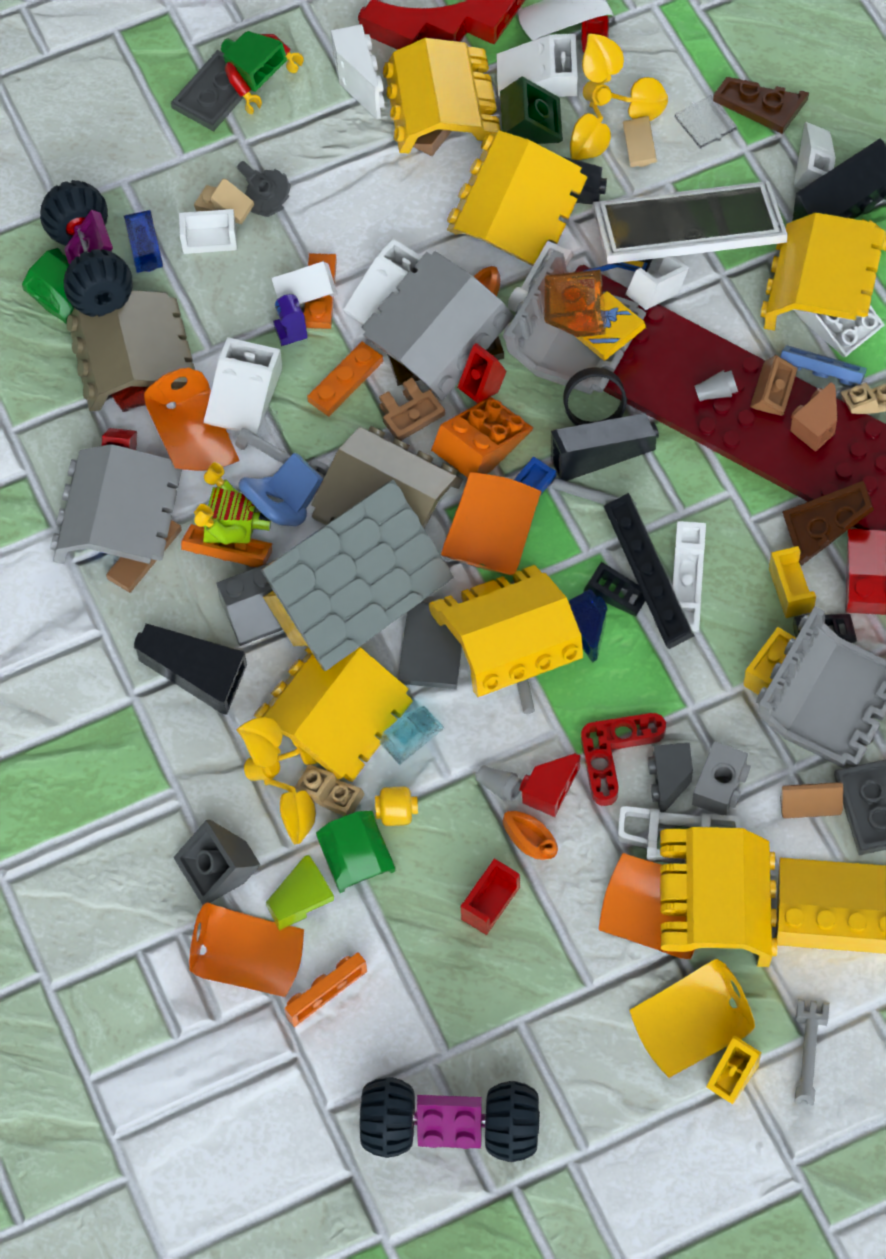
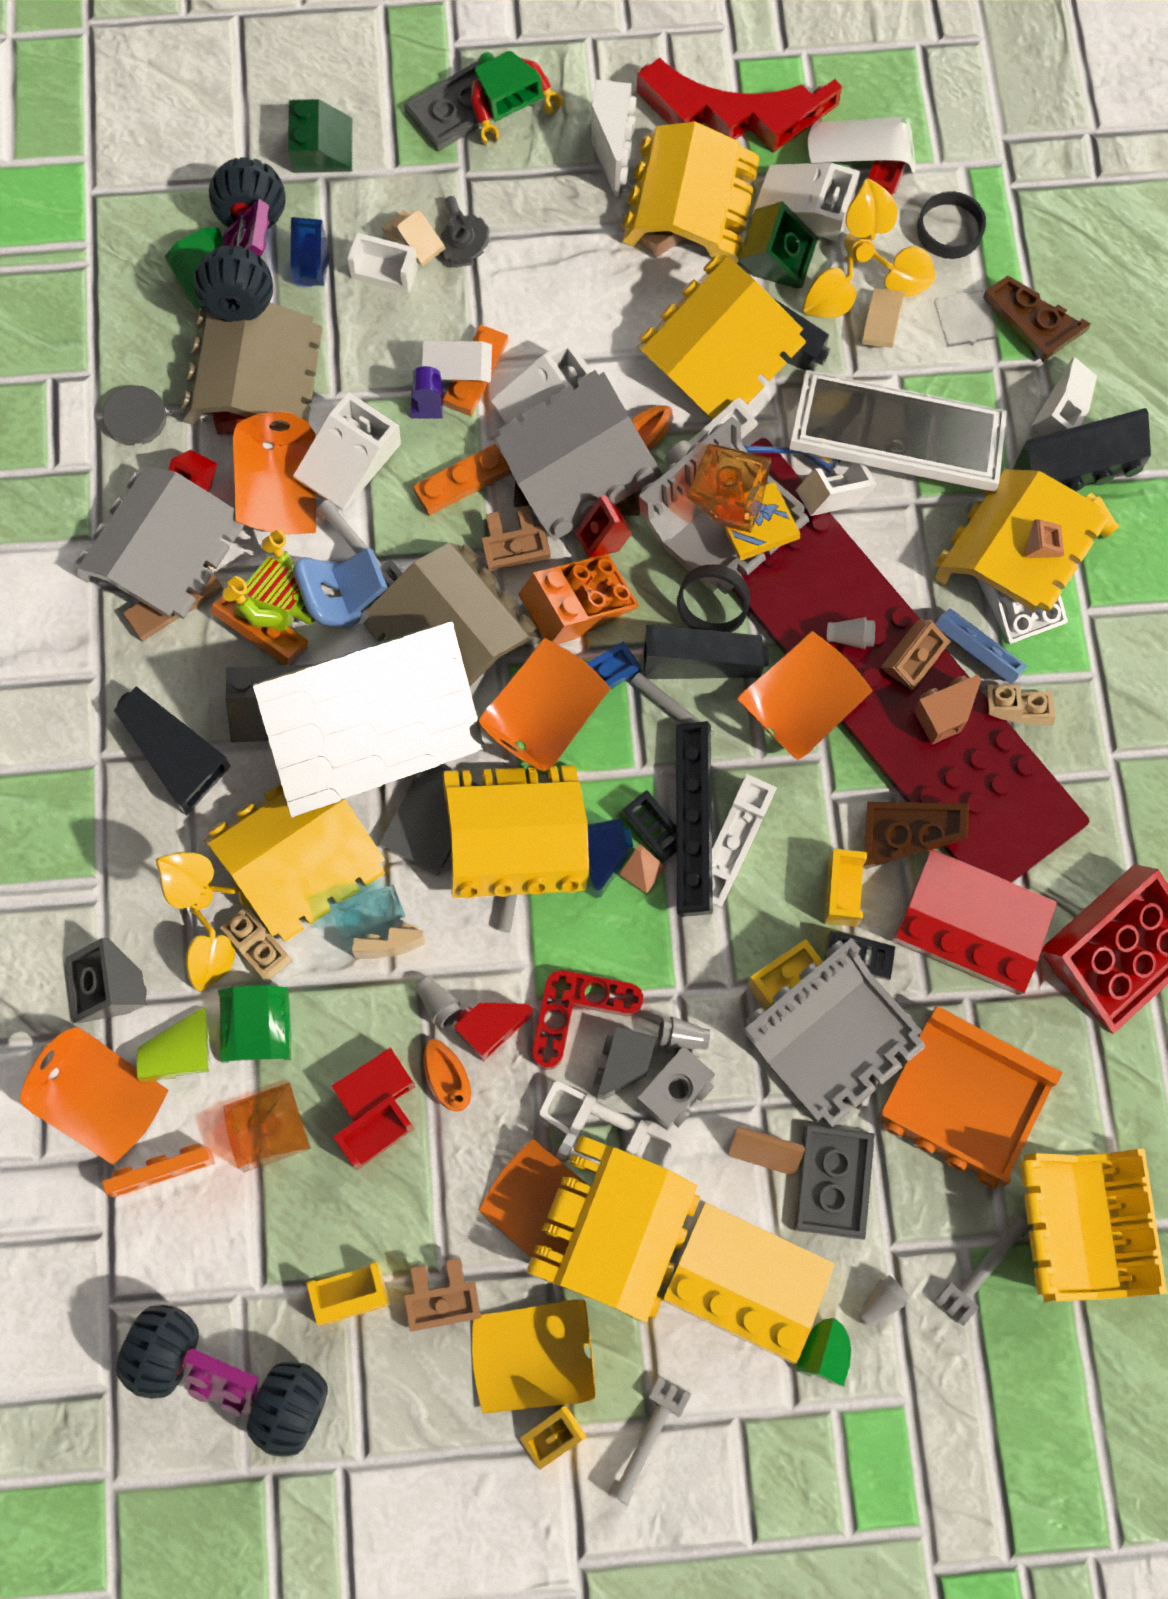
camera: 15 degrees right, 10 degrees up
yellow head [375,786,418,826] -> none
none -> dark grey tile [102,385,166,446]
none -> clear orange slope [223,1082,311,1173]
none -> dark green slope [288,99,353,173]
none -> yellow panel [307,1262,390,1326]
none -> red panel [332,1047,415,1121]
none -> tan slope [352,924,426,959]
none -> medium nougat plate [404,1258,481,1332]
none -> nougat slope [619,844,666,895]
none -> light grey cone [657,1016,710,1050]
none -> orange piece [737,631,873,760]
none -> black tyre [917,191,986,259]
none -> nougat slope [1025,519,1064,558]

